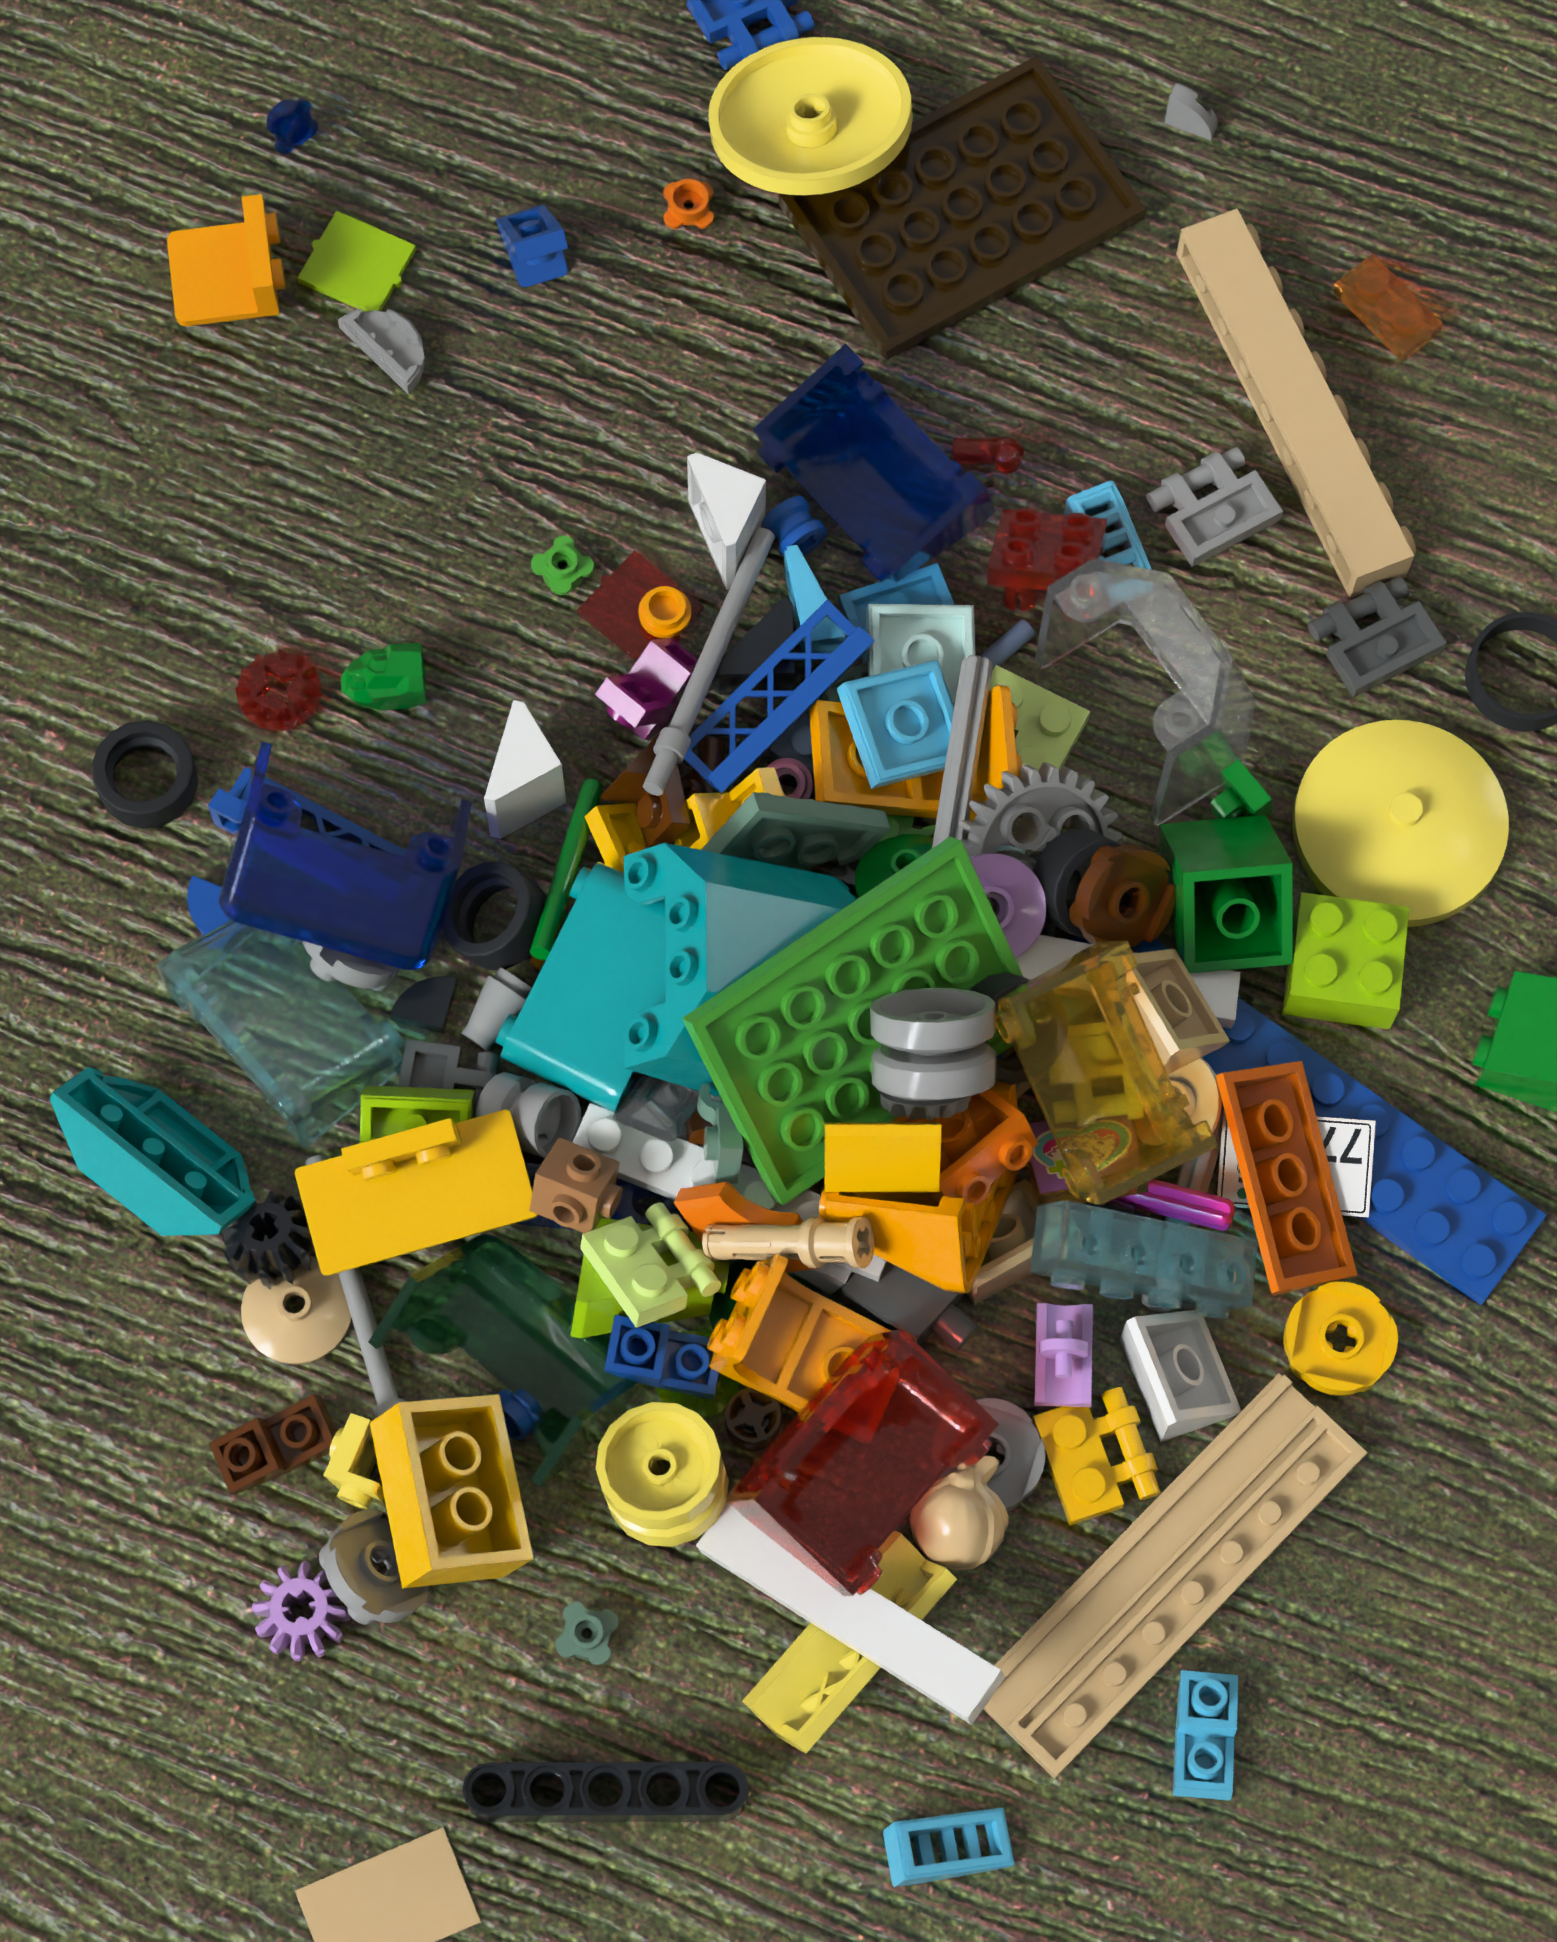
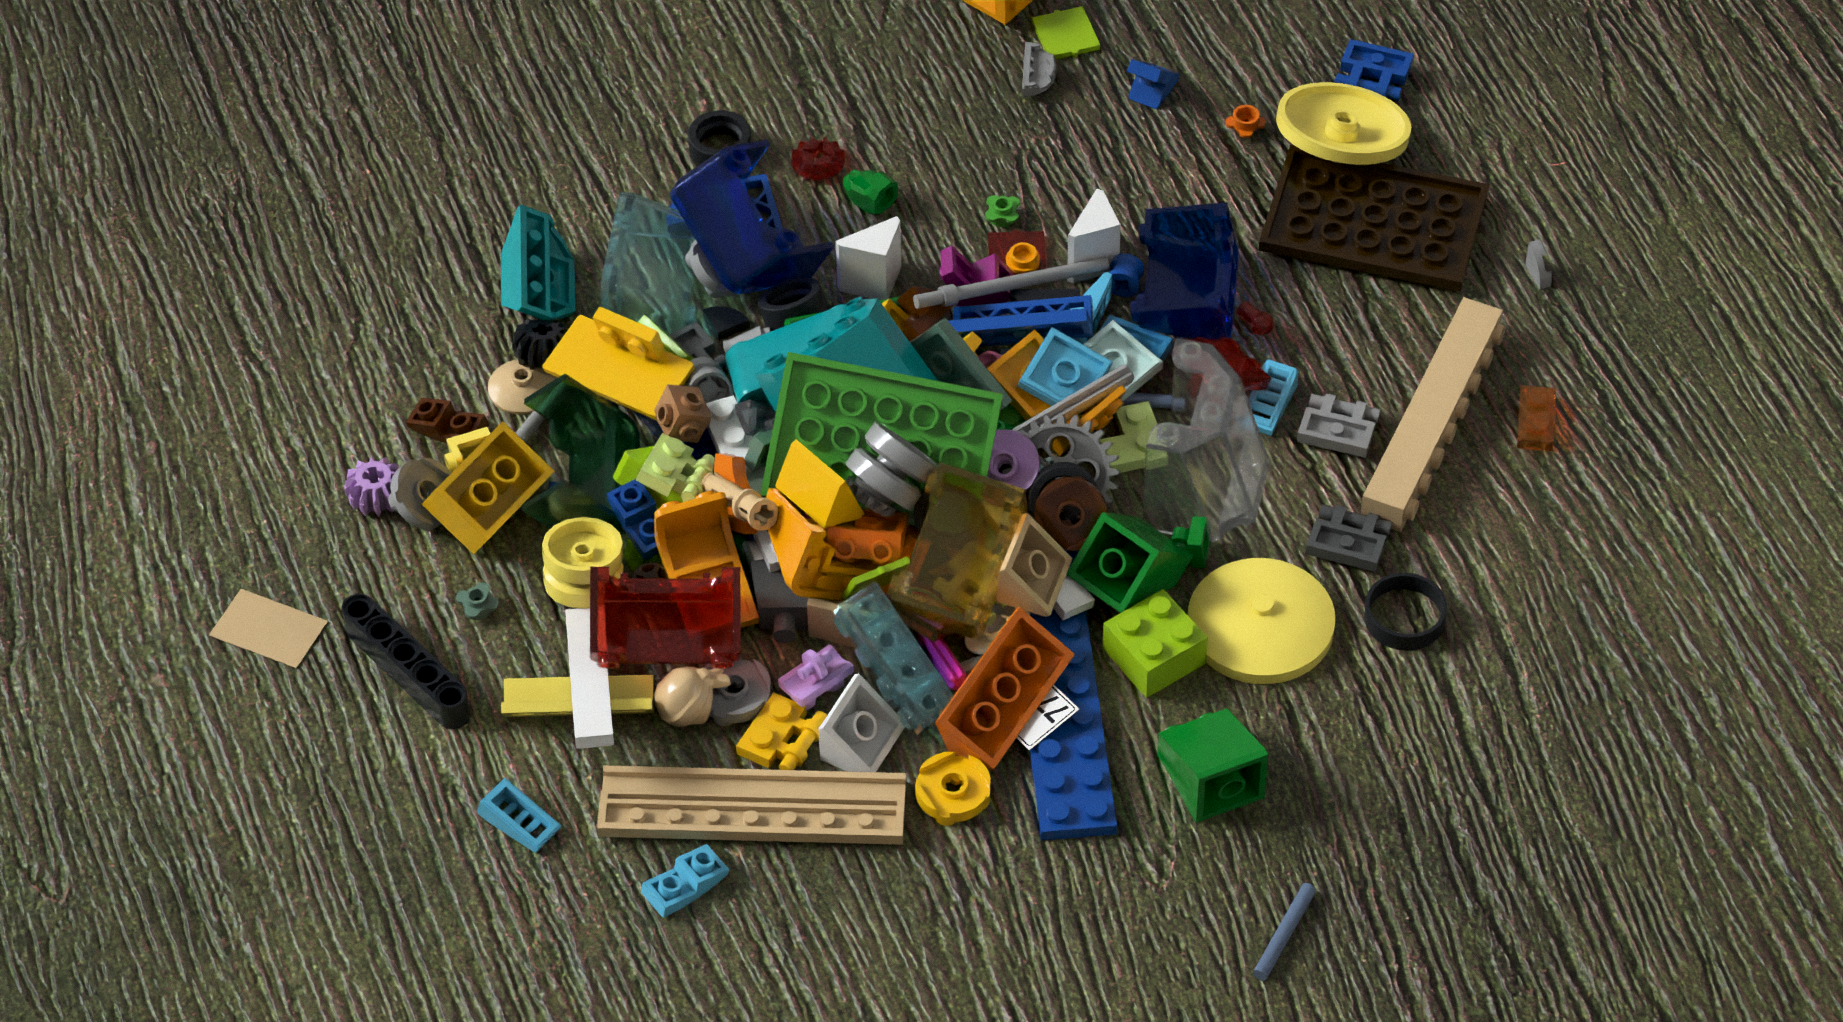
camera: 50 degrees right, 20 degrees down
none -> lime piece [841,556,911,602]

